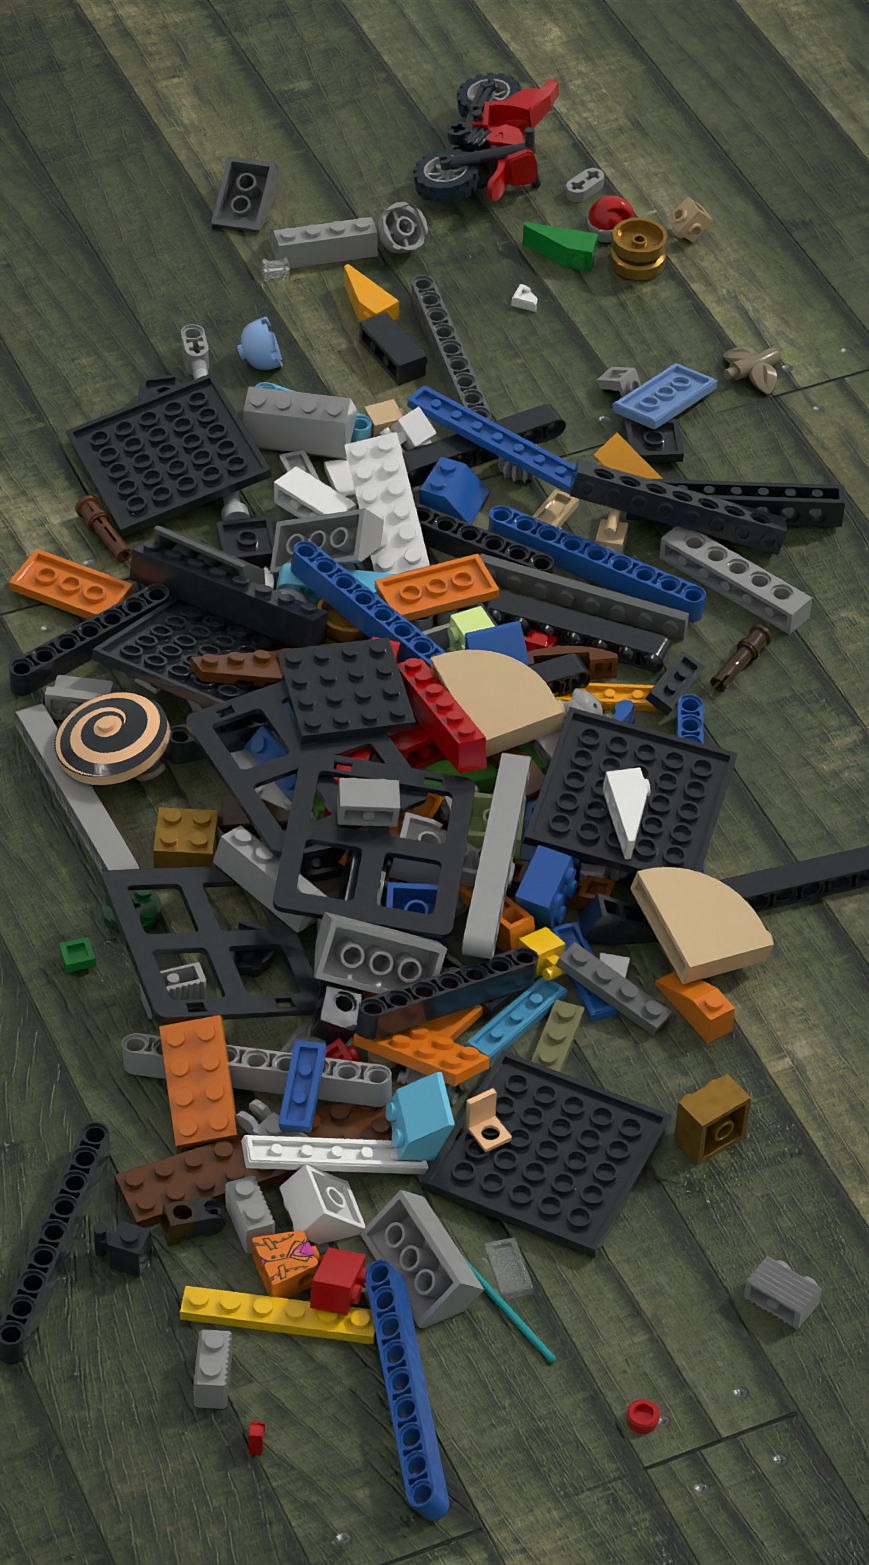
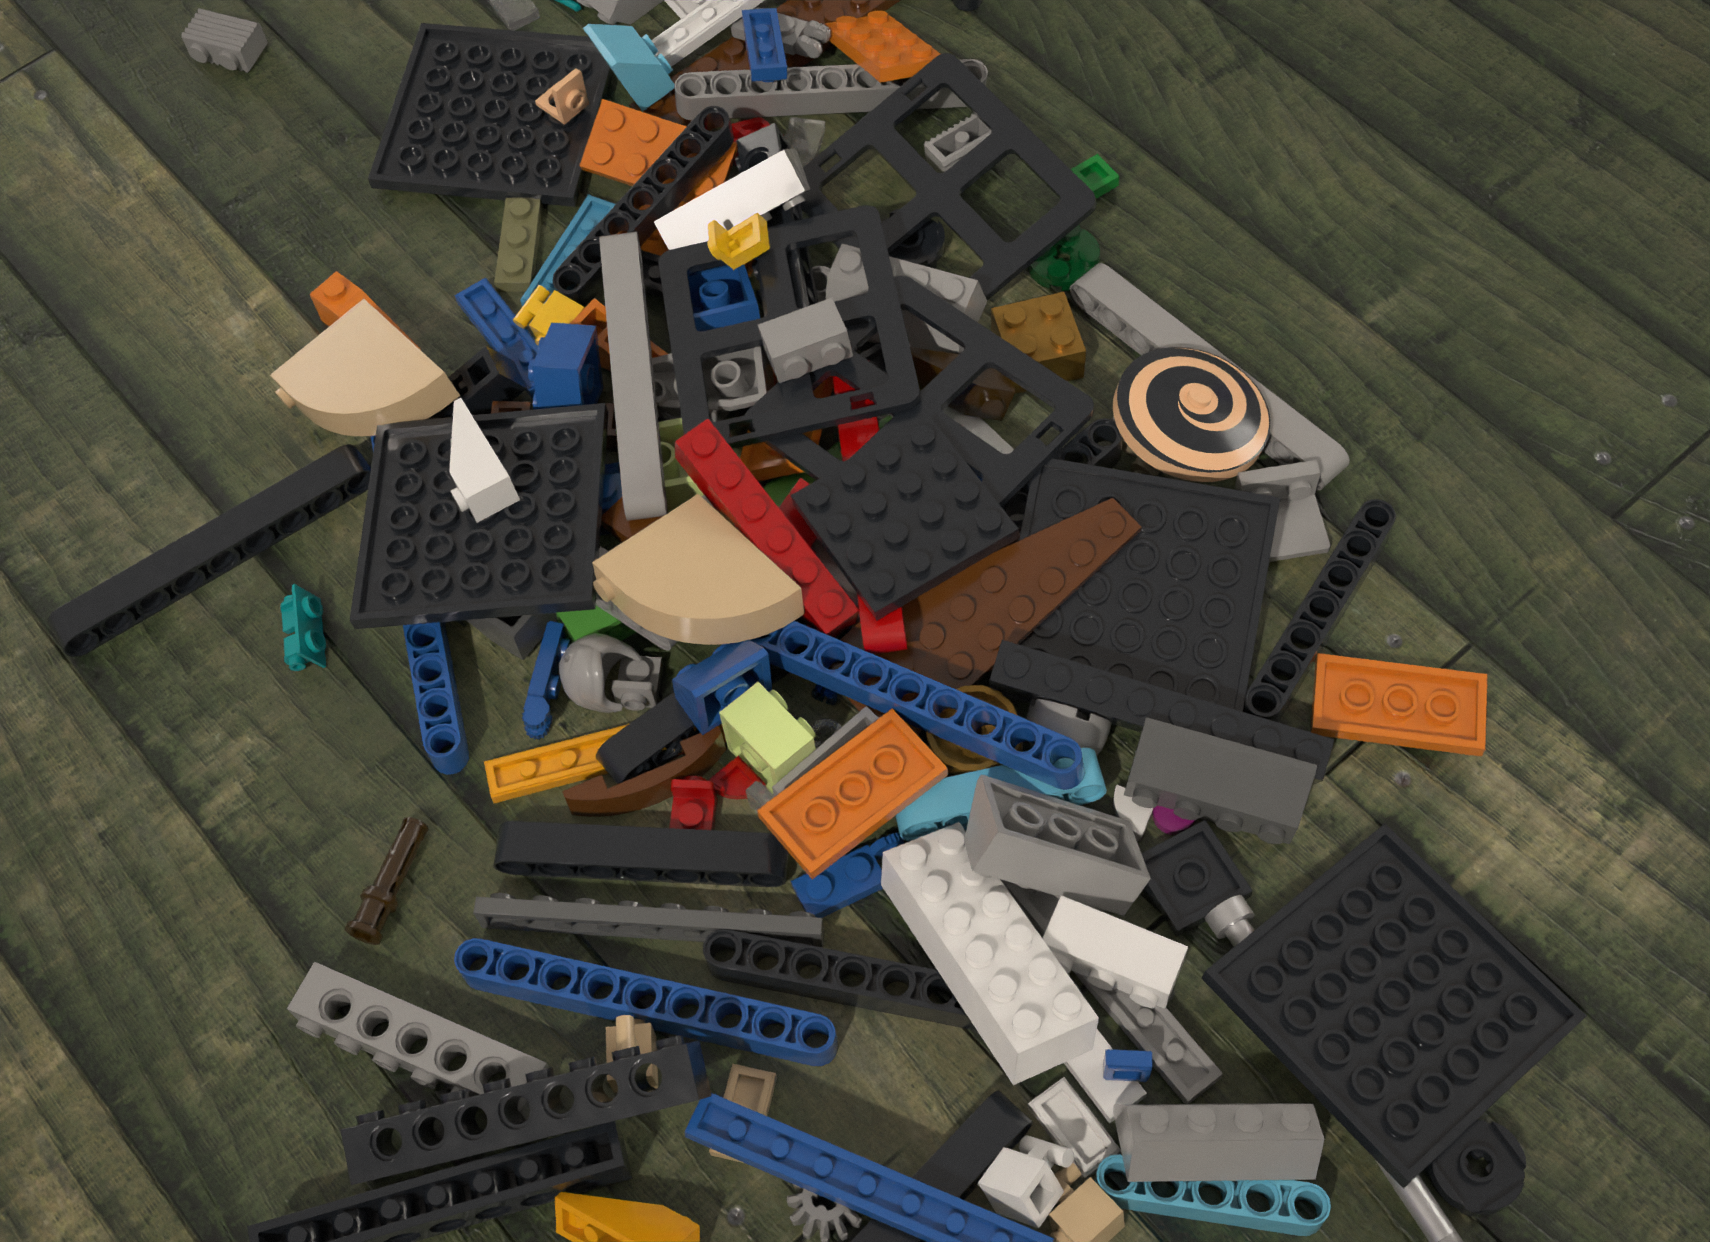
camera: 170 degrees right, 15 degrees up
reddish brown pin [75,495,132,563] -> none
blue slope [420,457,490,524] -> none
dark grey plate [556,942,672,1036] -> none
white tile [599,953,630,978] -> none
black plate [645,650,705,716] -> none
pearl gold brick [674,1074,751,1165] -> none
none -> teal hinge [280,584,326,671]
none -> yellow bracket [707,213,770,270]
none -> blue tile [1103,1049,1152,1082]

